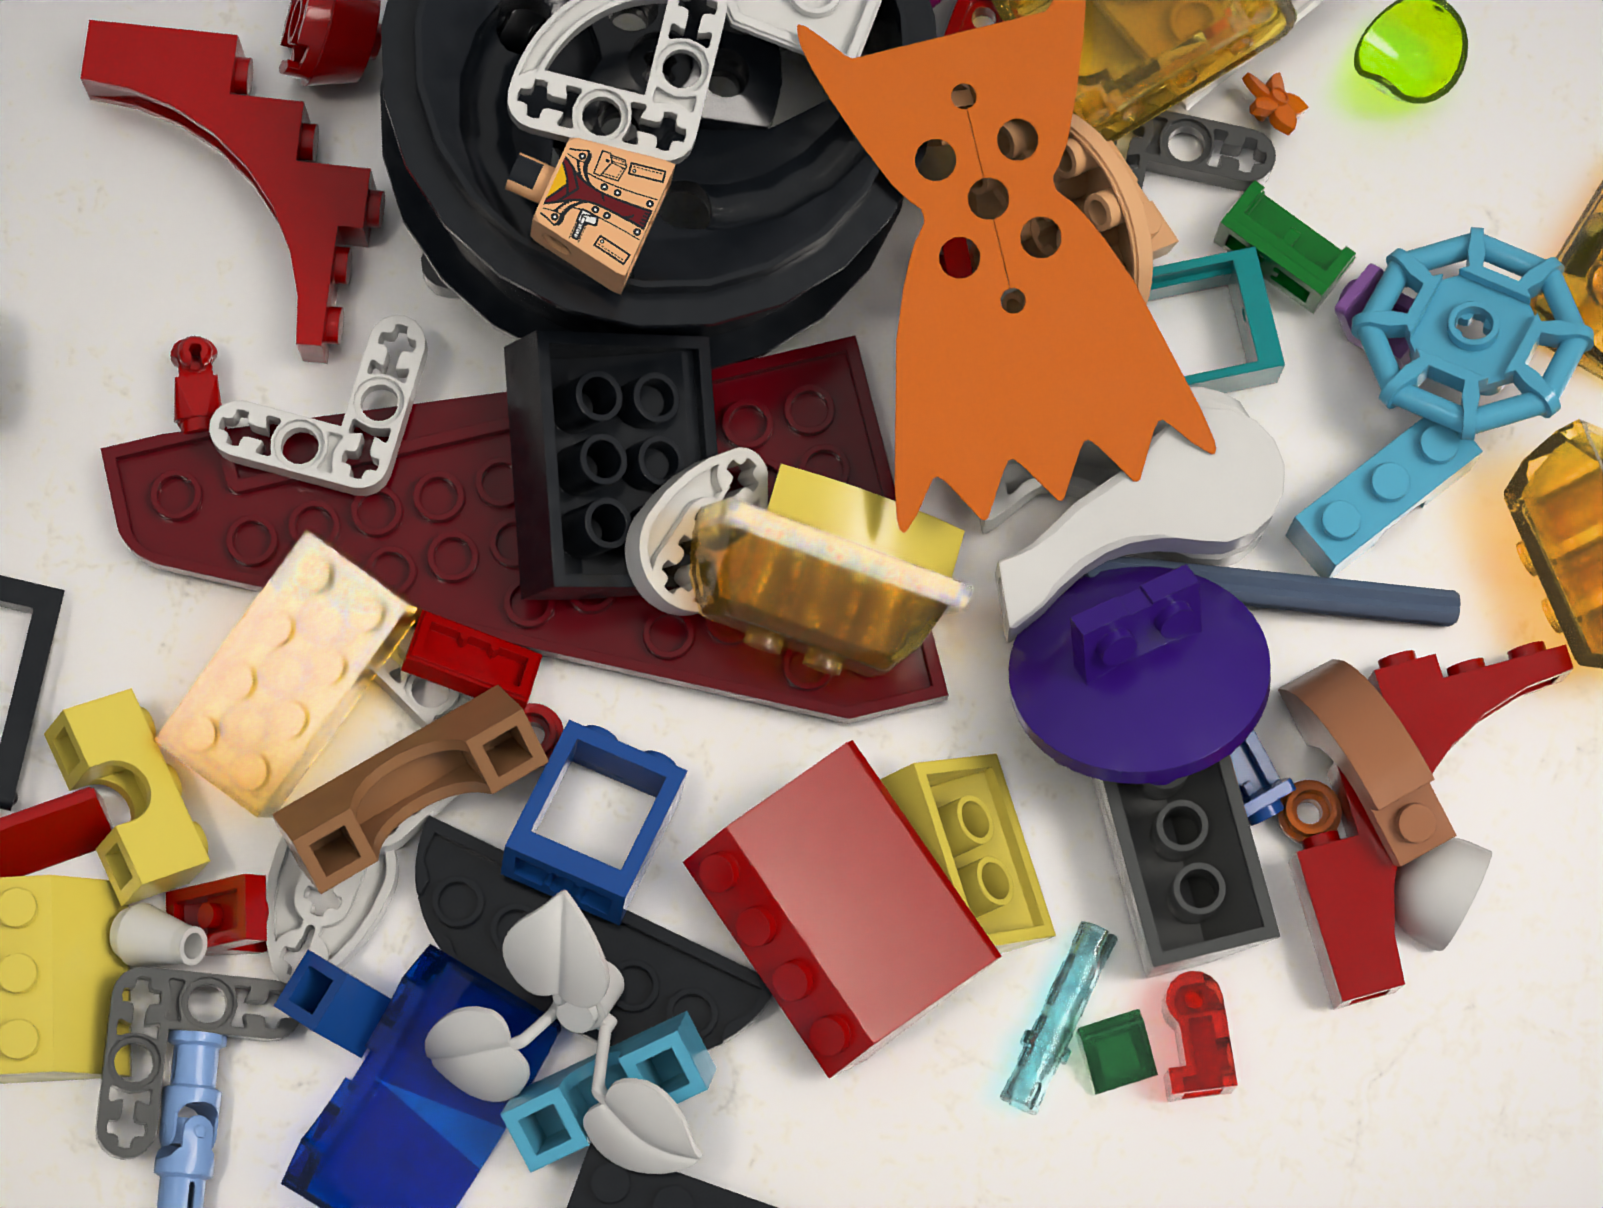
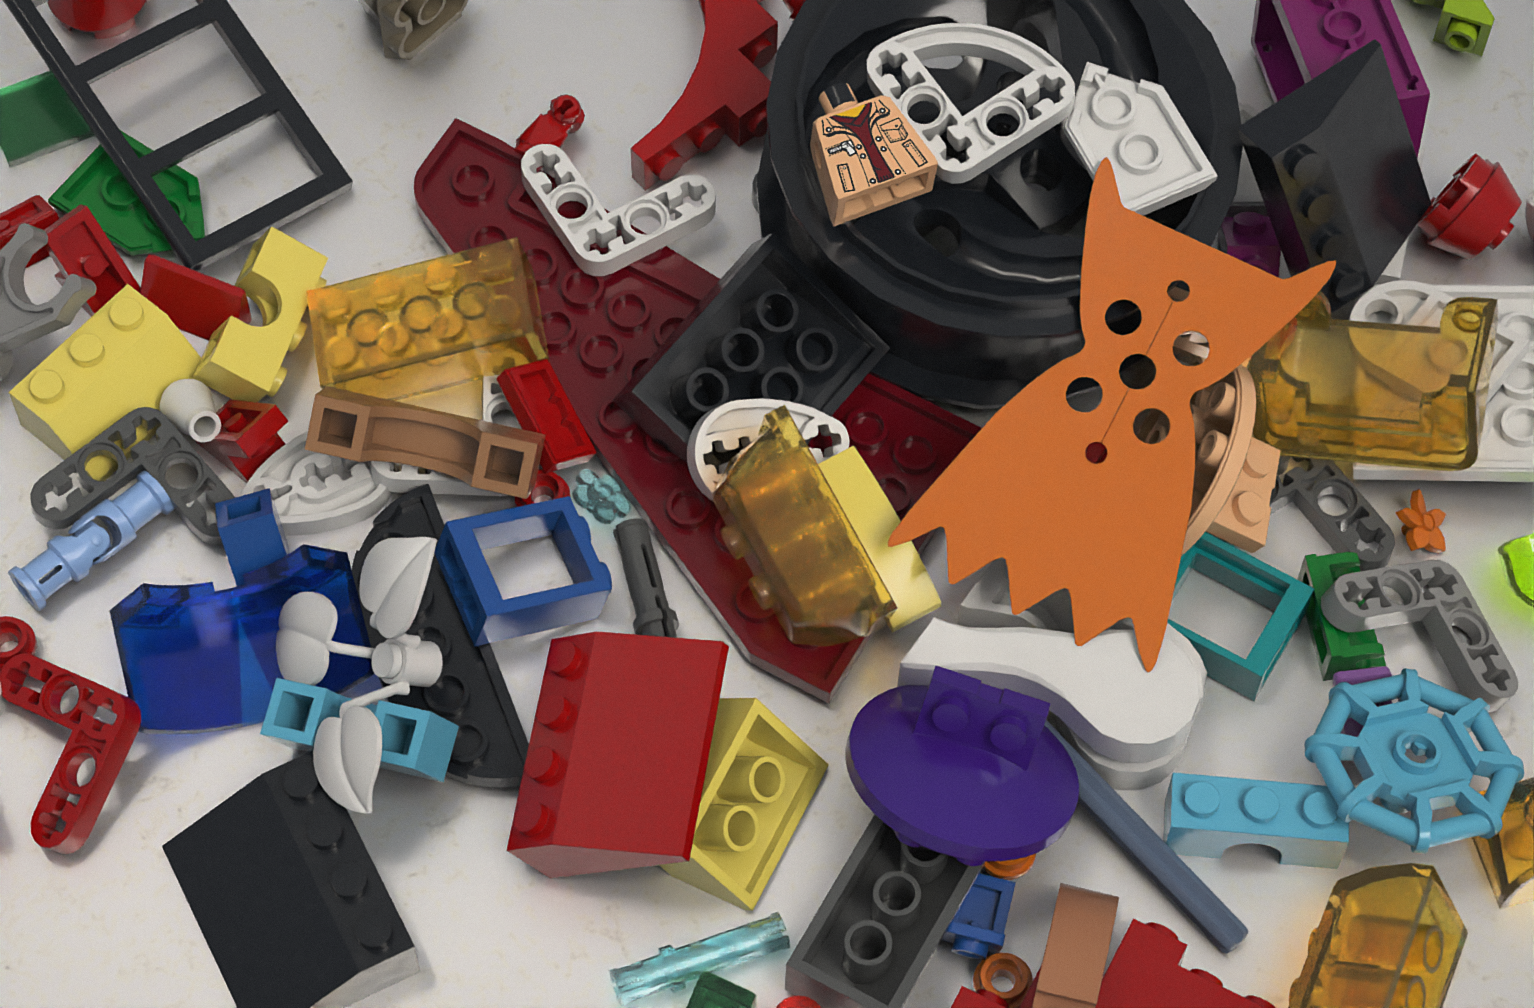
camera: 45 degrees right, 15 degrees down
none -> clear light blue plant [572,469,631,524]
none -> dark grey pin [613,518,679,638]
none -> light grey beam [1320,560,1518,713]

